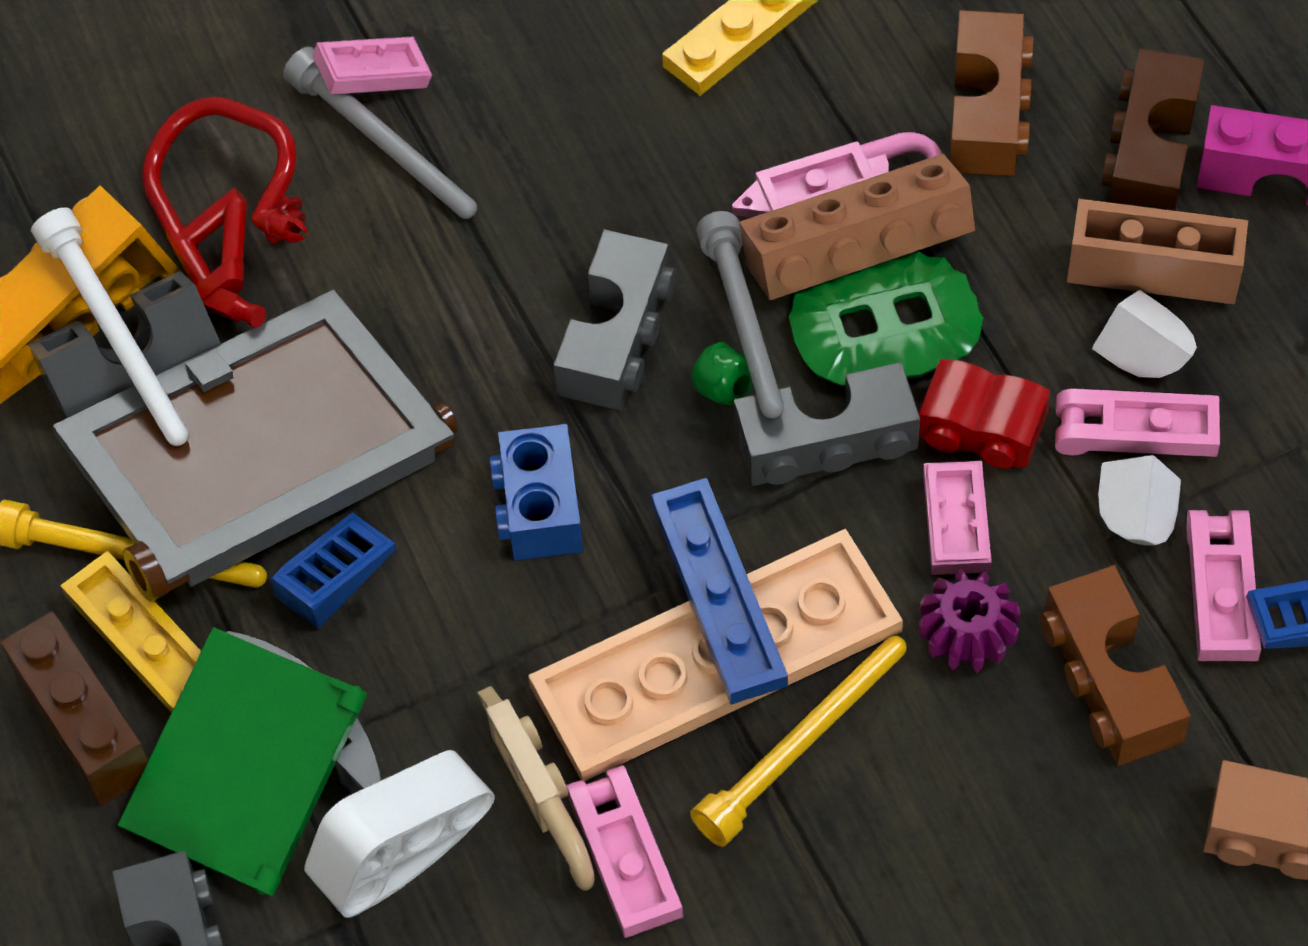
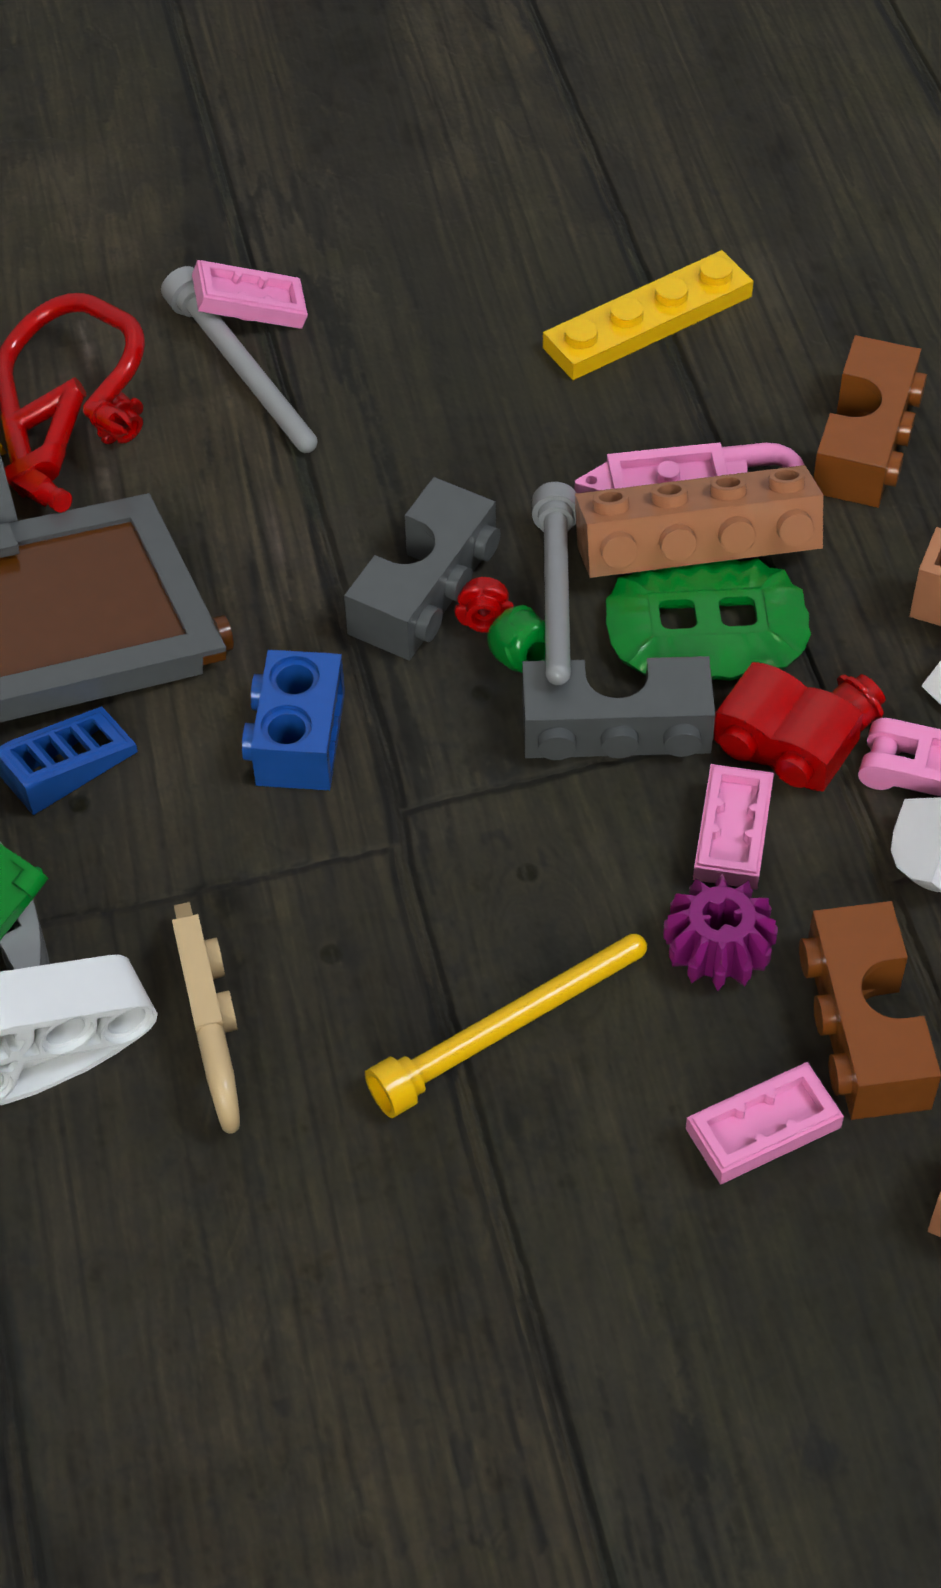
camera: 10 degrees right, 5 degrees down
light nougat plate [528,529,903,781] -> none
bright pink plate [566,765,683,938] -> none
plate [651,478,788,705] -> none
none -> red plate [455,577,514,632]
none -> bright pink plate [686,1062,844,1185]
none -> red plate [831,674,886,731]

